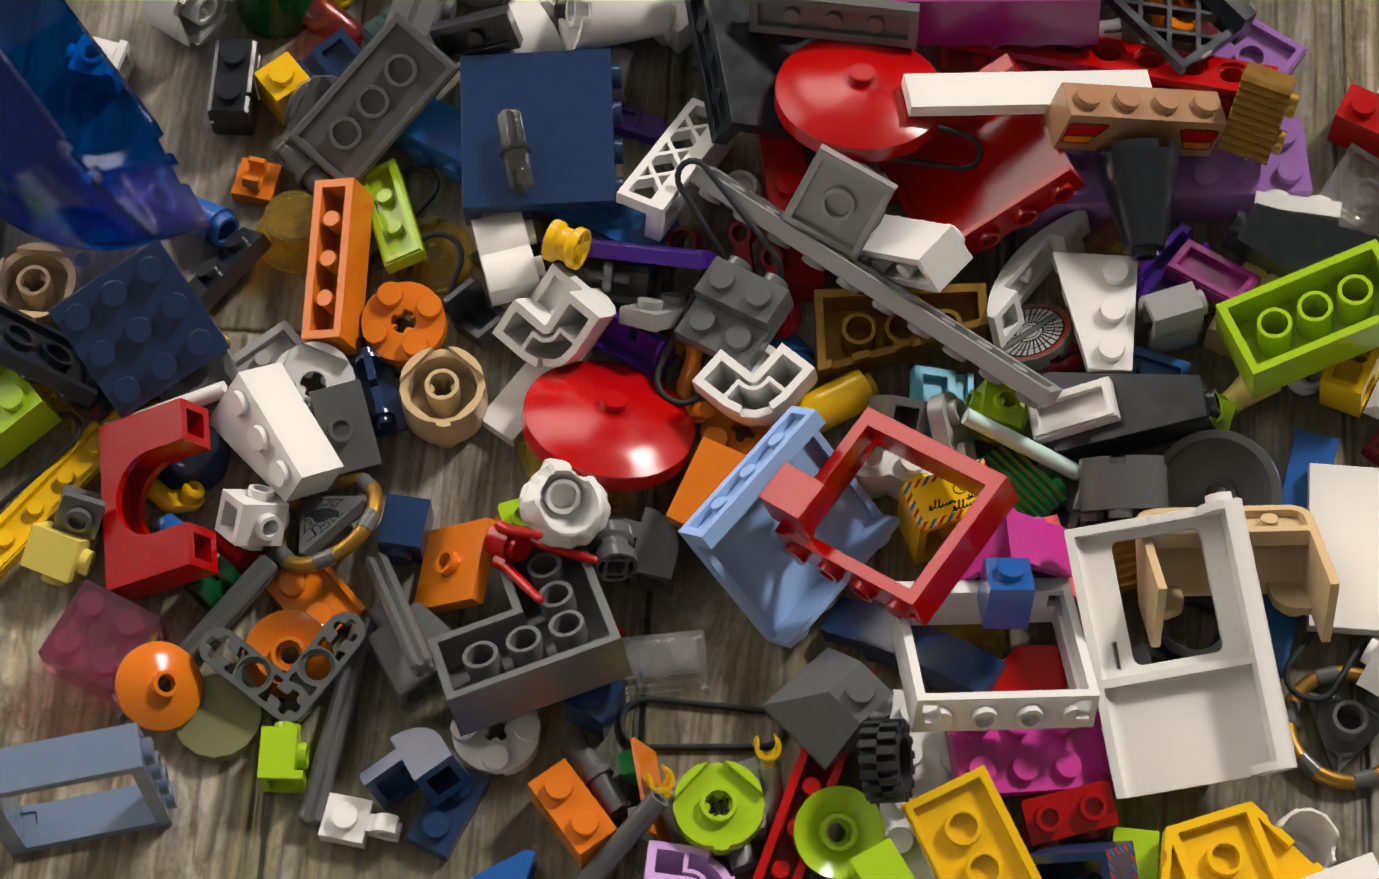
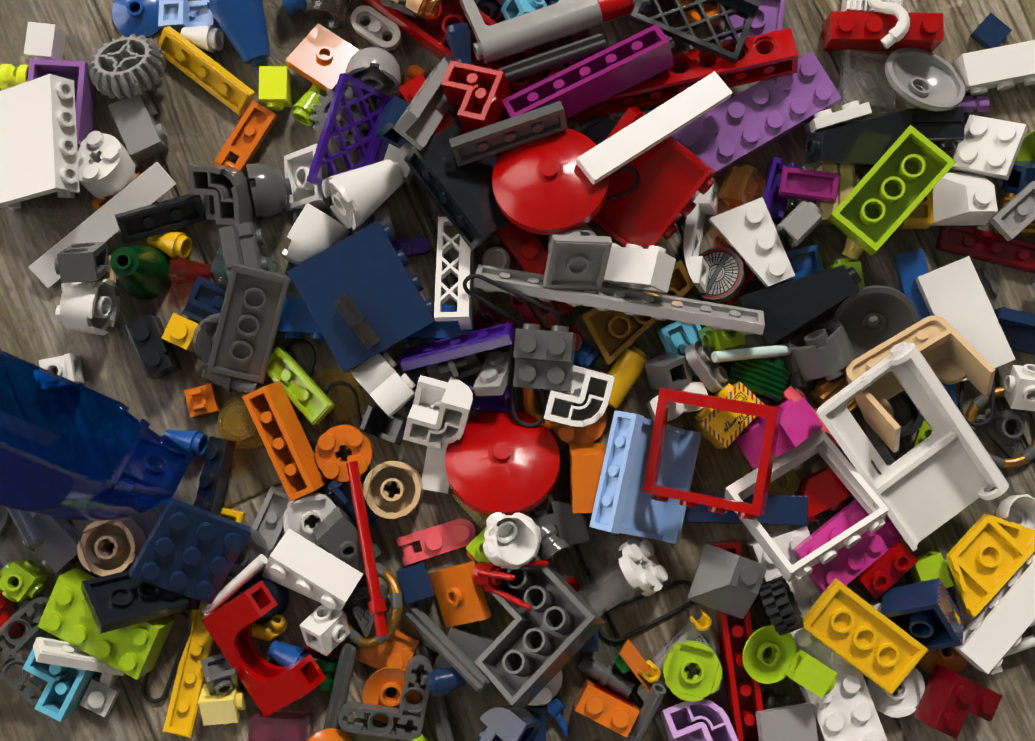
camera: 25 degrees left, 20 degrees up
black hinge [429,4,523,63] -> none
yellow wheel [541,219,591,270] -> none
panel [758,462,826,540] -> none
blue brick [977,558,1036,629] -> none
white tile [1027,376,1121,444] -> none
medium nougat brick [1044,82,1228,157] -> none
black cone [1094,138,1180,262] -> none
pearl gold brick [1218,61,1301,165] -> none
none -> red bar [346,461,389,637]
none -> coral plate [395,518,476,566]
none -> dark blue cone [426,667,468,698]
none -> blue hand [546,695,570,737]
none -> white plate [618,539,668,596]

